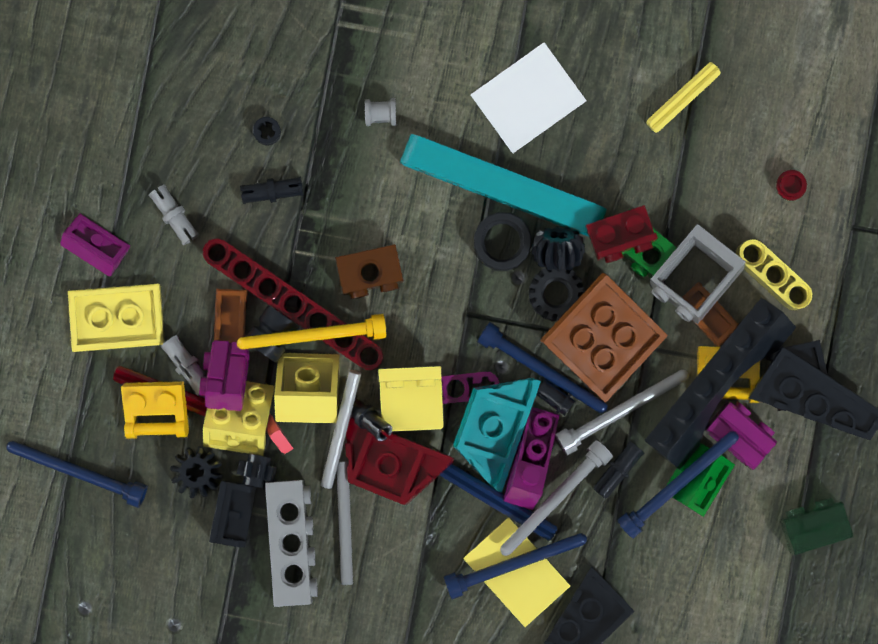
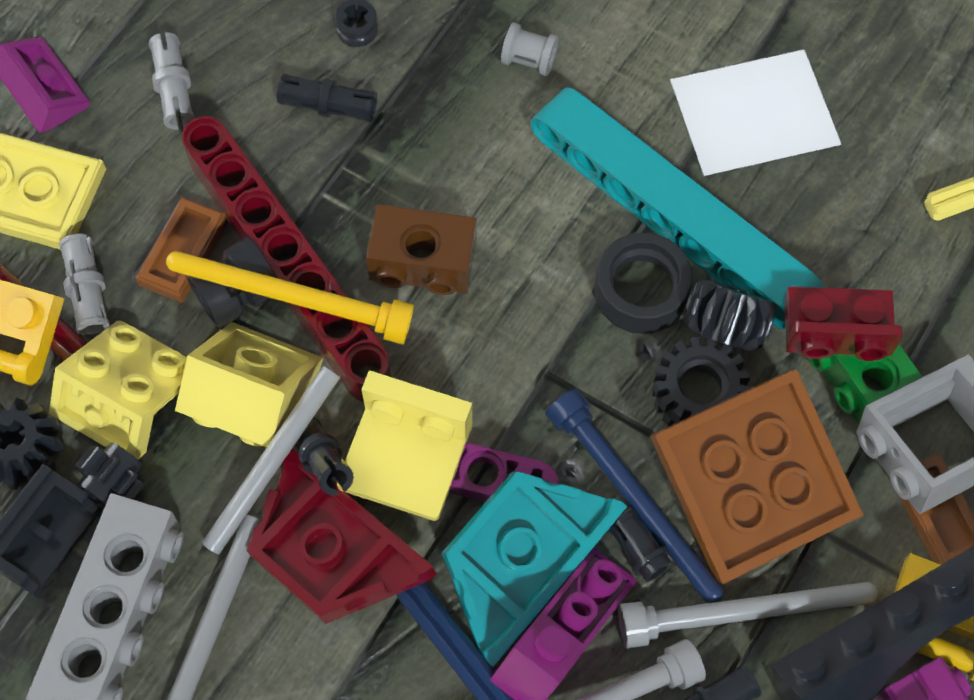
camera: 20 degrees right, 20 degrees down
magenta brick [199,340,250,411] -> none
coral tile [266,414,294,454] -> none

